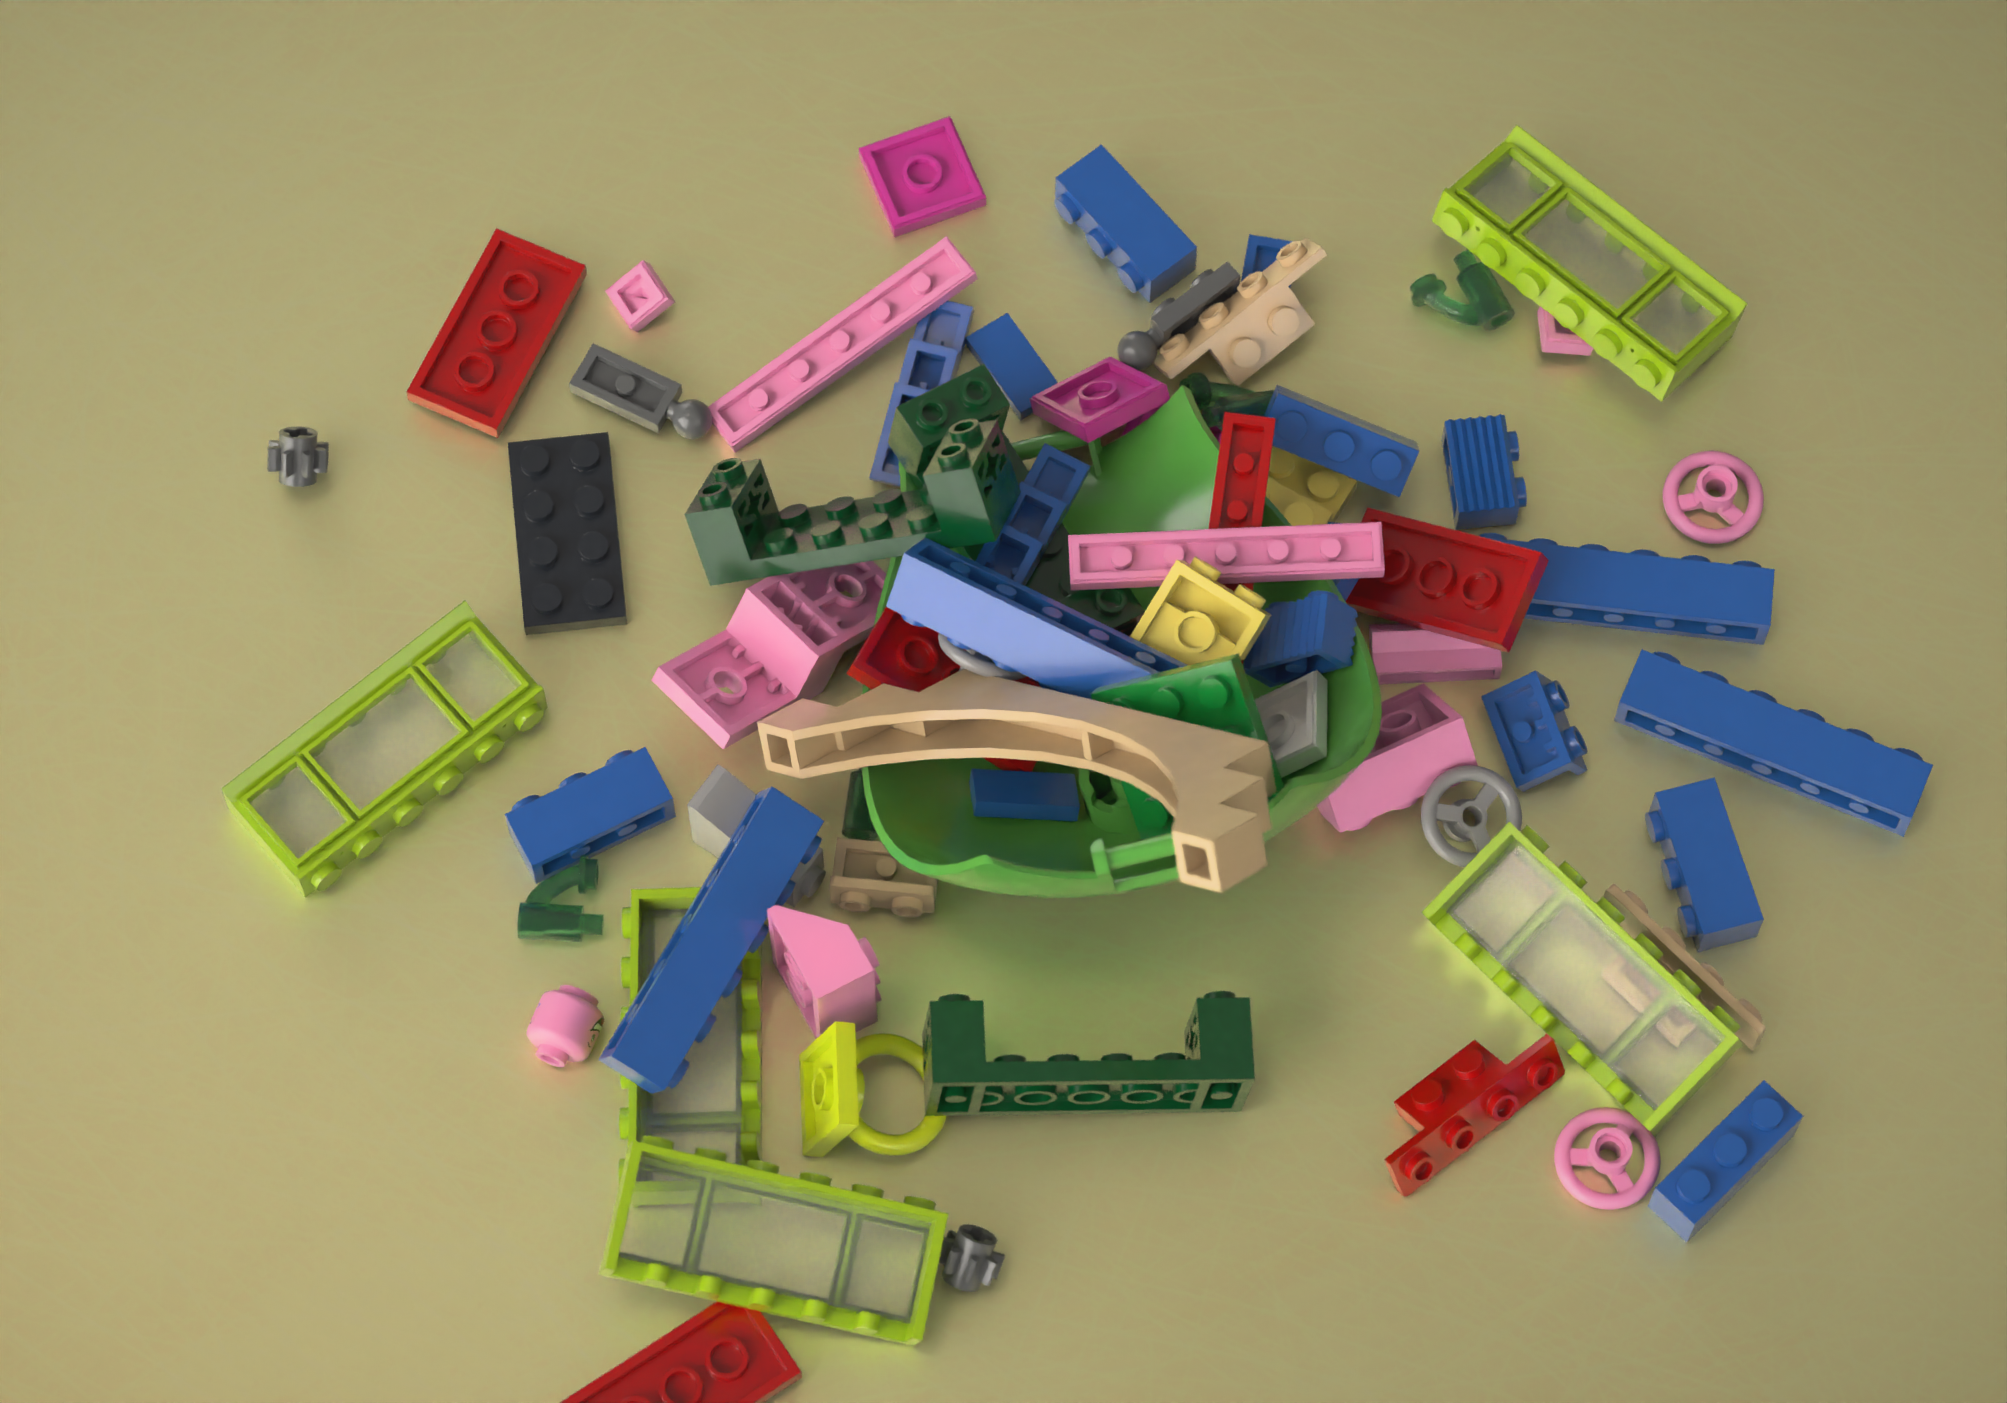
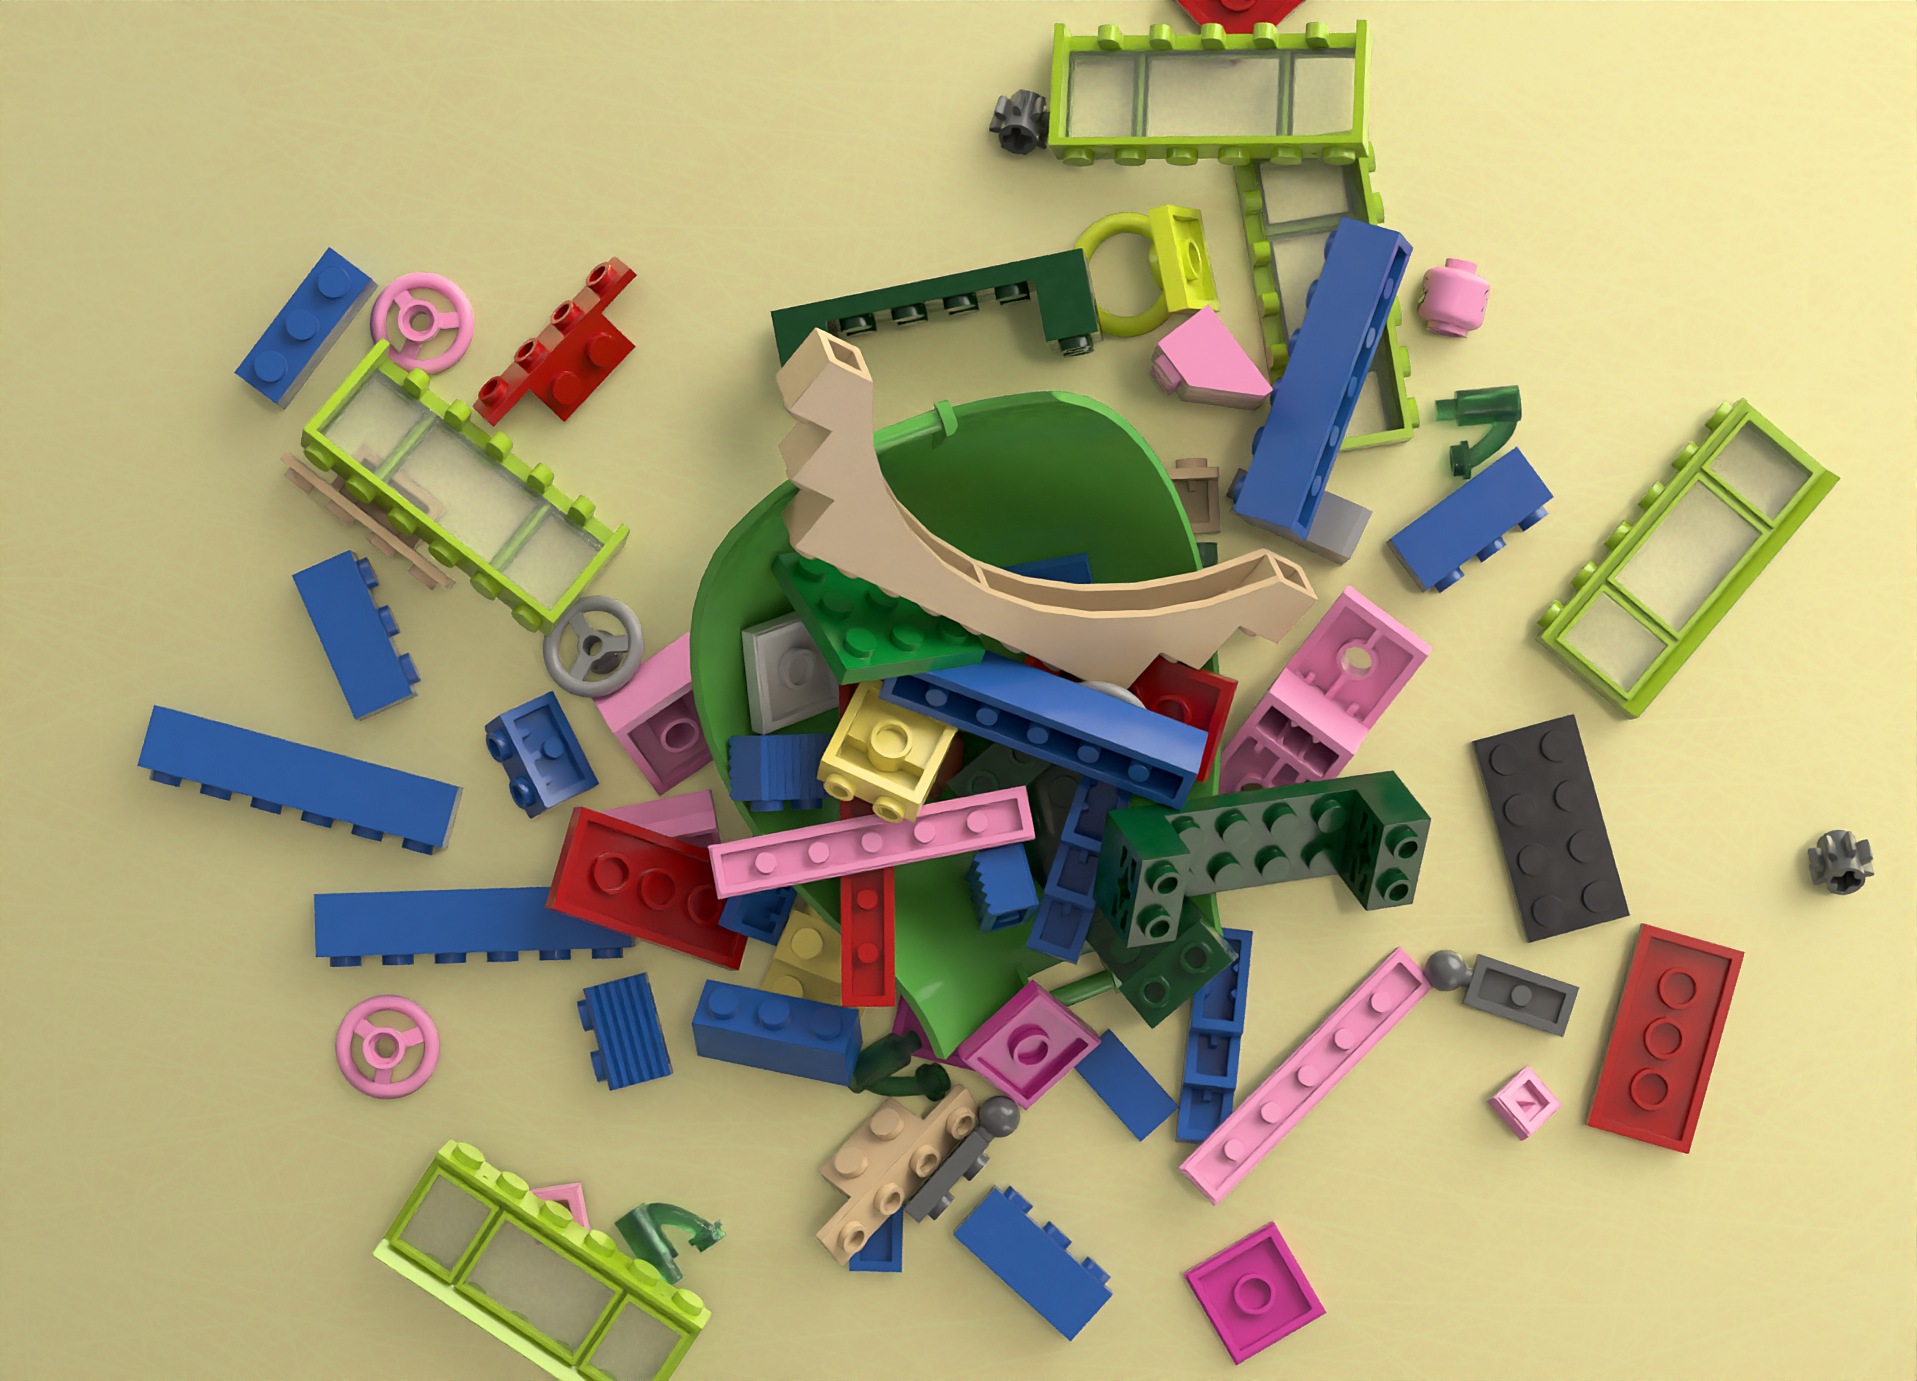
camera: 170 degrees right, 20 degrees up
none -> blue brick [965,843,1039,934]

